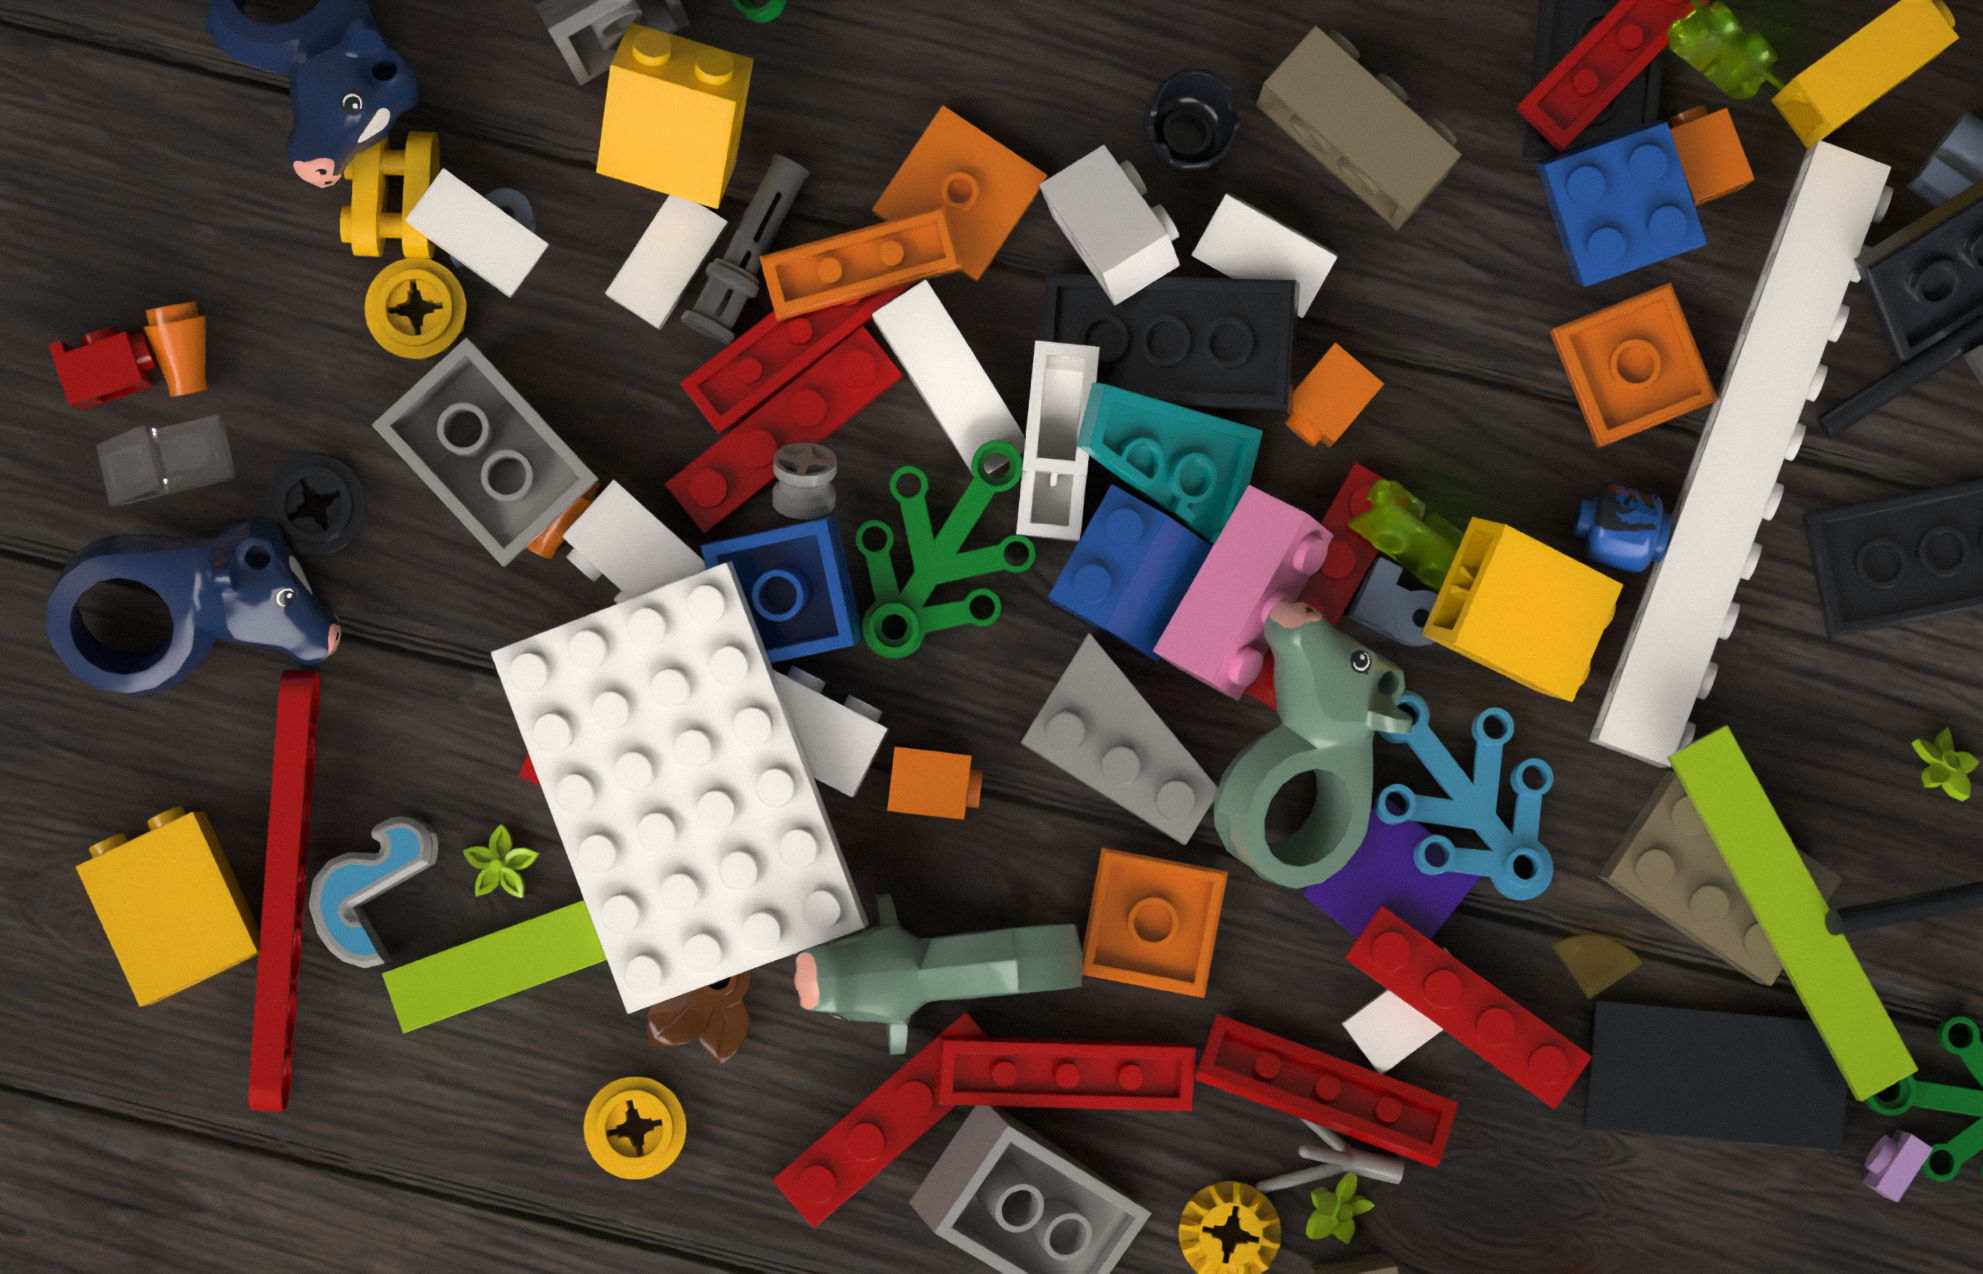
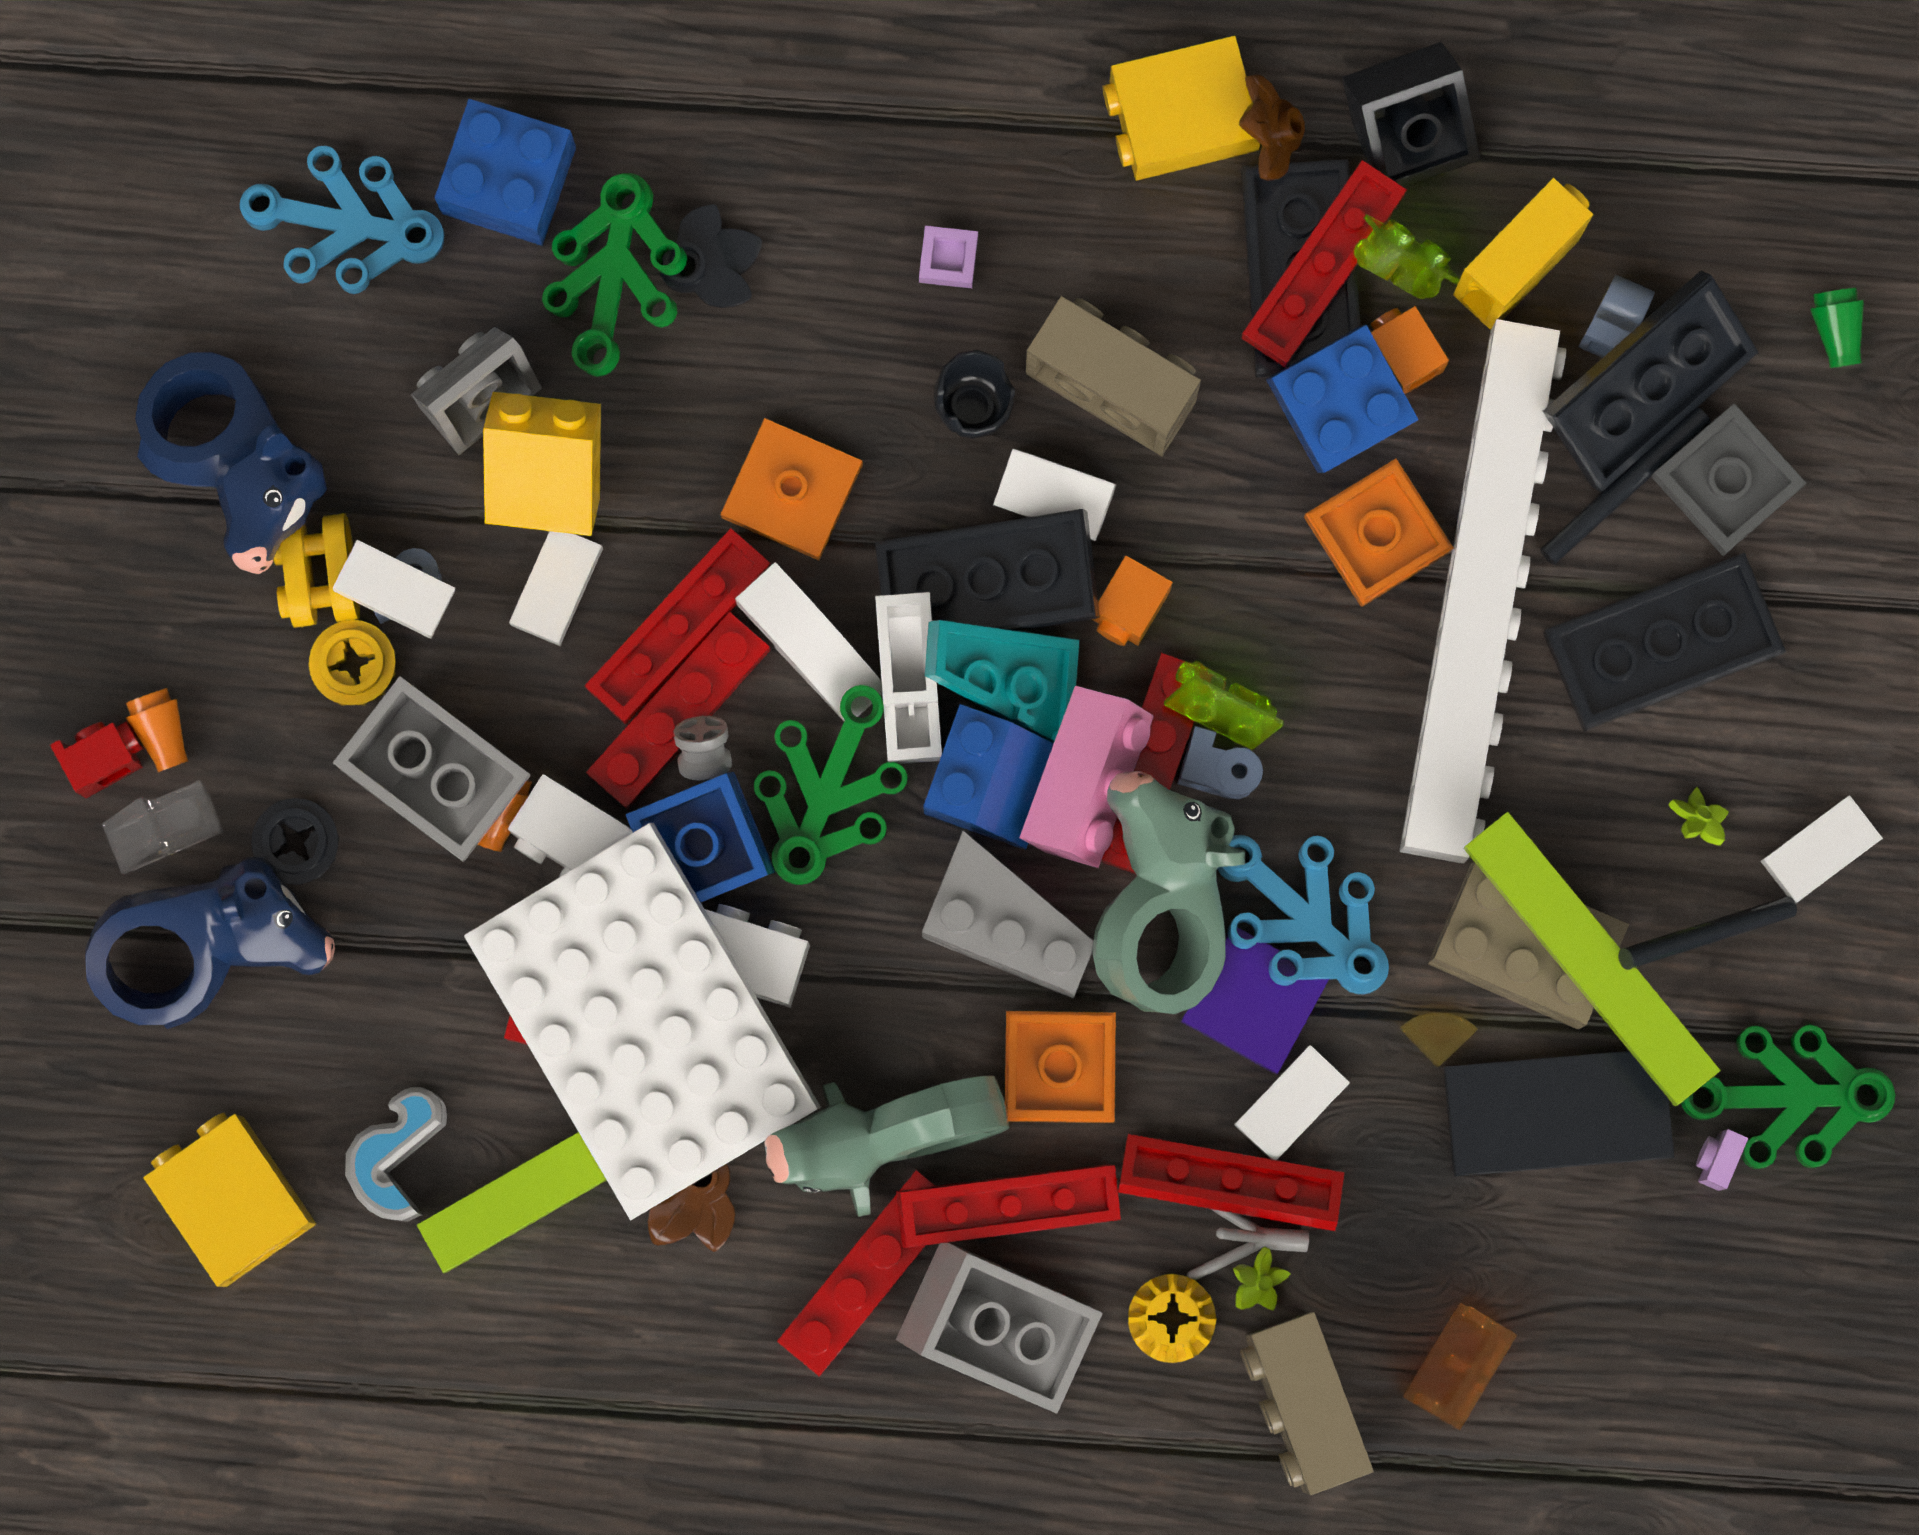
camera: 10 degrees left, 5 degrees down
red beam [249,669,321,1112] -> none
lime plant [463,824,540,898] -> none
yellow gear [584,1077,686,1180] -> none
dark grey pin [681,154,810,345] -> none
orange tile [760,205,962,321] -> none
orange brick [887,747,983,820] -> none
white brick [1039,145,1180,305] -> none
red plate [1343,905,1592,1109] -> none
yellow brick [1421,517,1623,702] -> none
blue head [1573,483,1672,573] -> none

